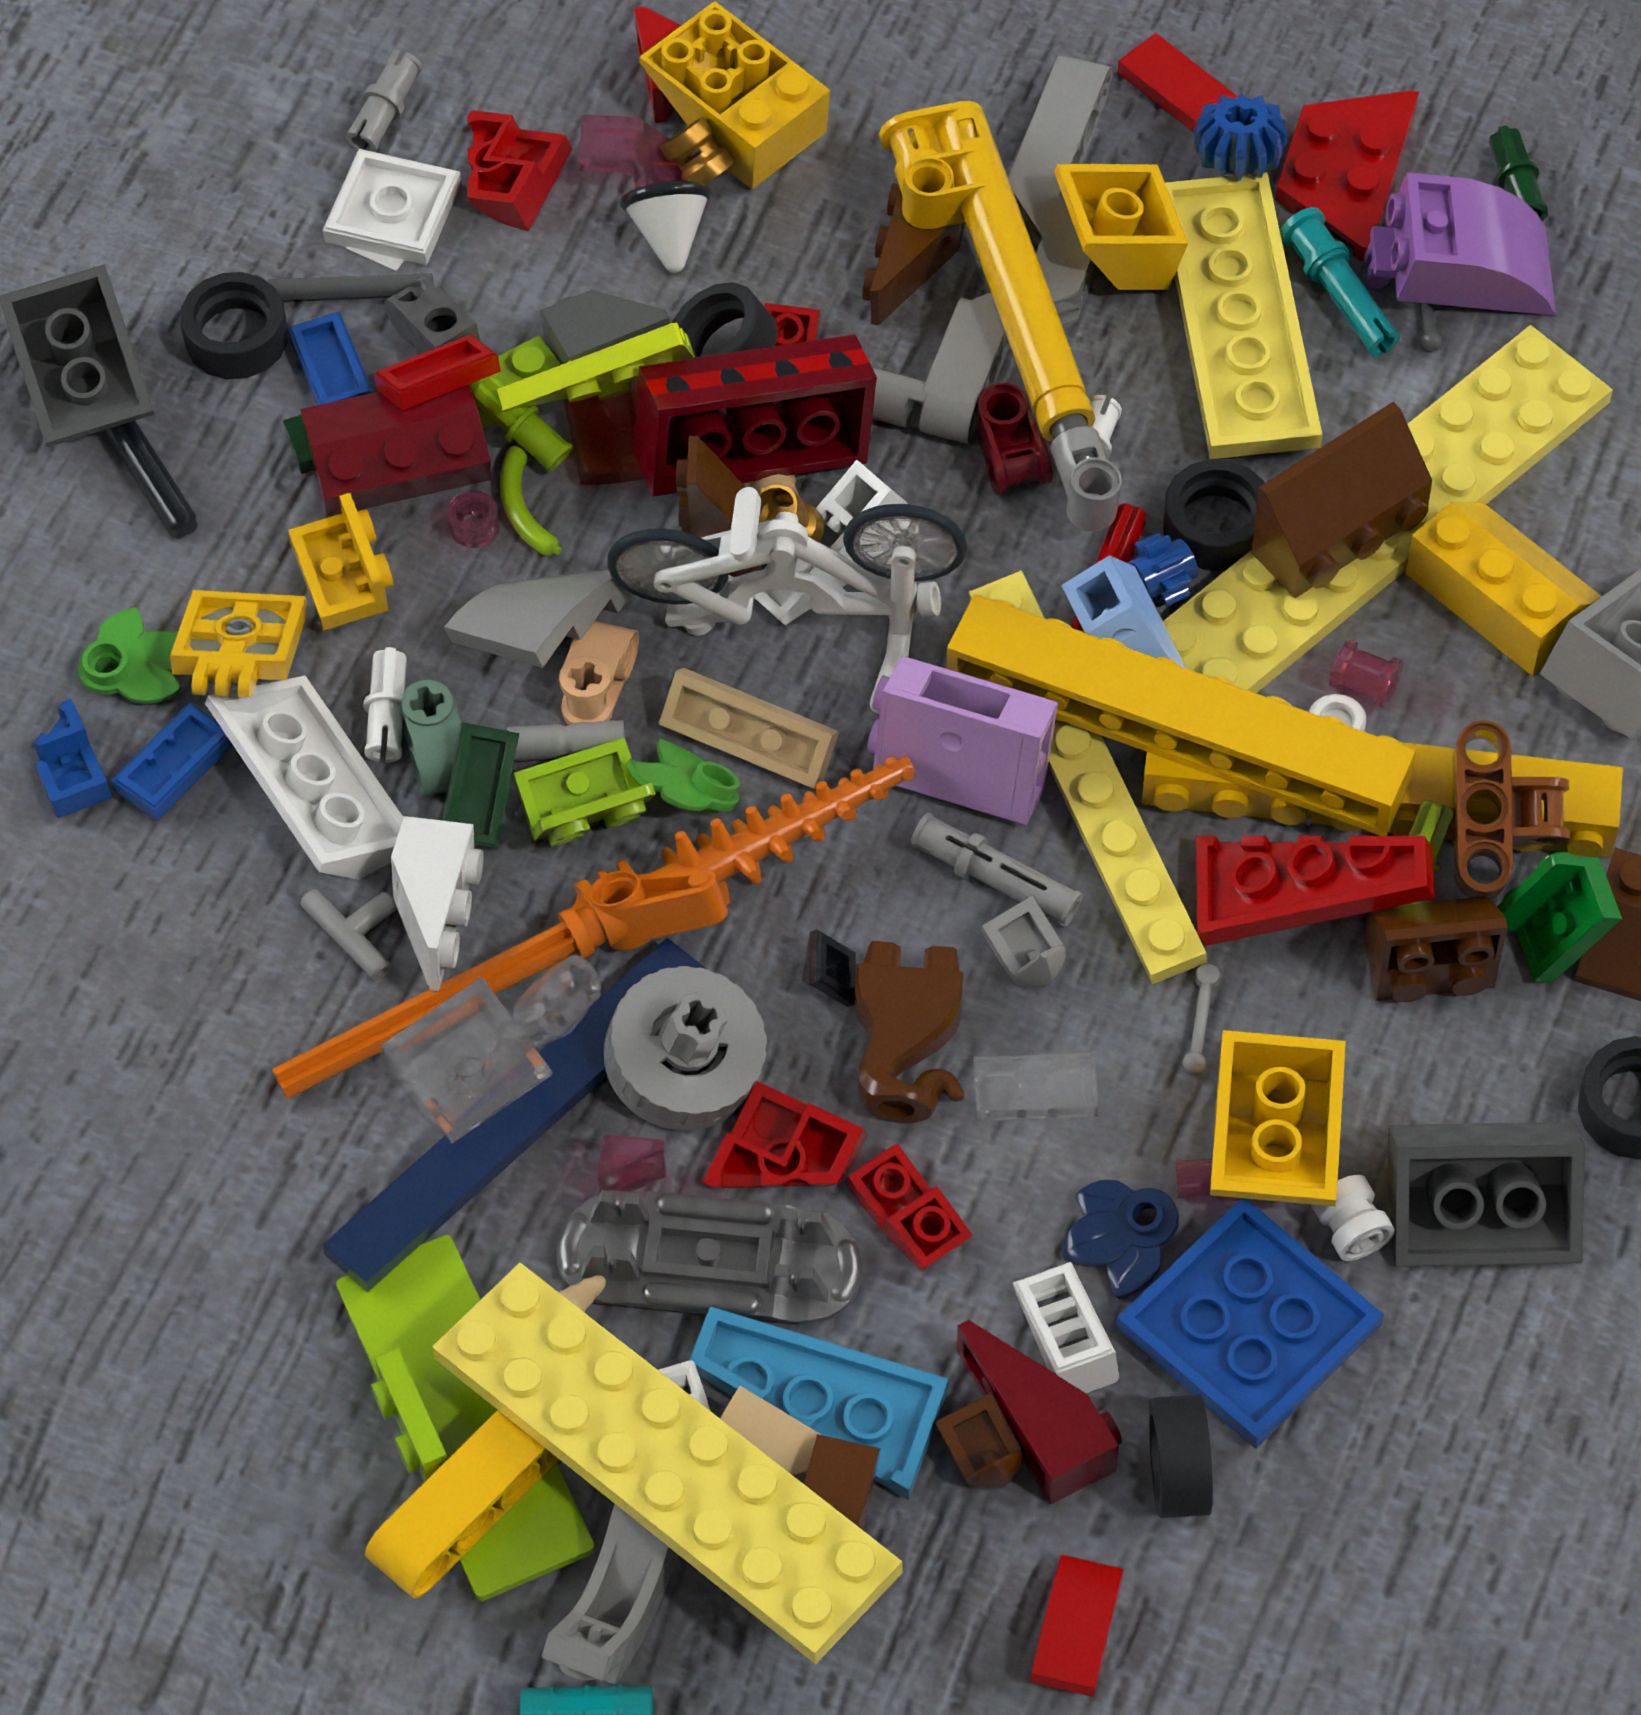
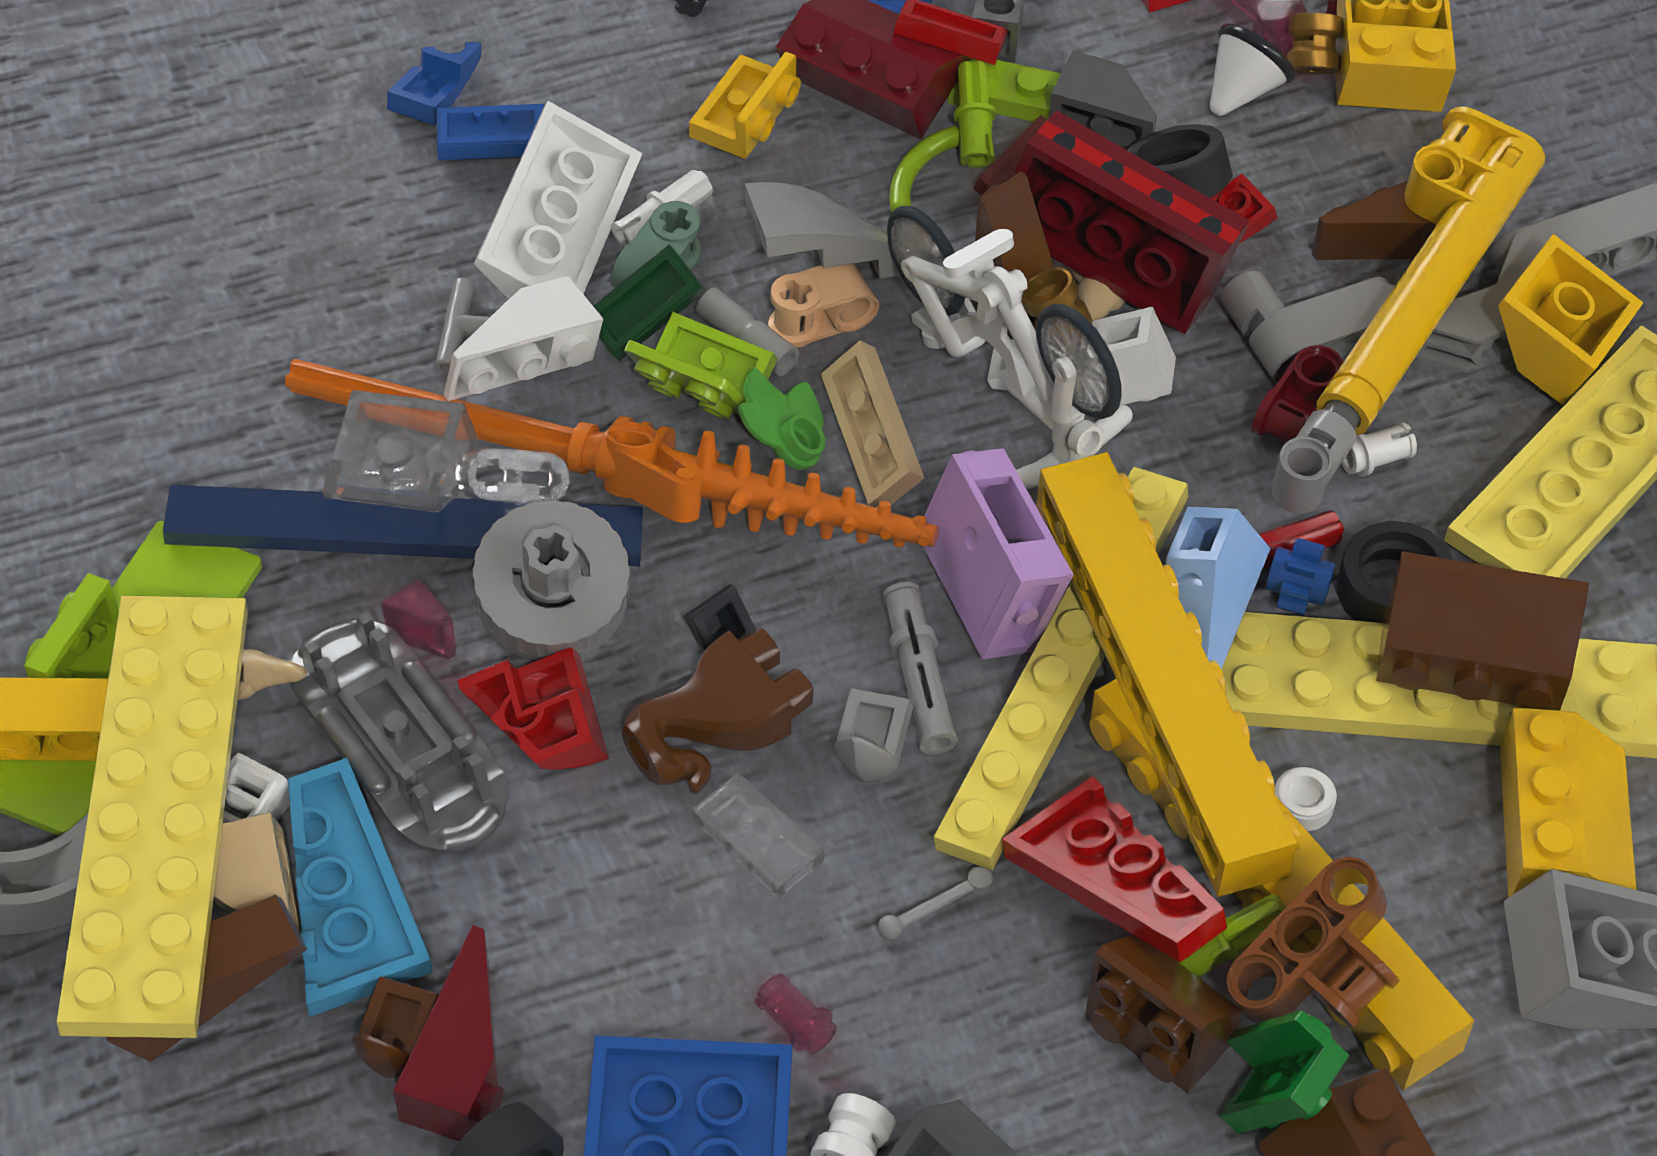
camera: 45 degrees right, 5 degrees down
bright green plate [78,607,181,704] -> none
yellow piece [170,590,307,698] -> none
clear pink bush [447,490,500,548] -> none
neon yellow wing [497,323,695,411] -> none
red slope [845,1143,973,1272] -> none
white slope [1013,1262,1119,1393] -> none
dark blue plate [1061,1180,1179,1299] -> none
yellow slope [1210,1030,1346,1207] -> none
clear pink bush [1329,639,1403,708] -> none

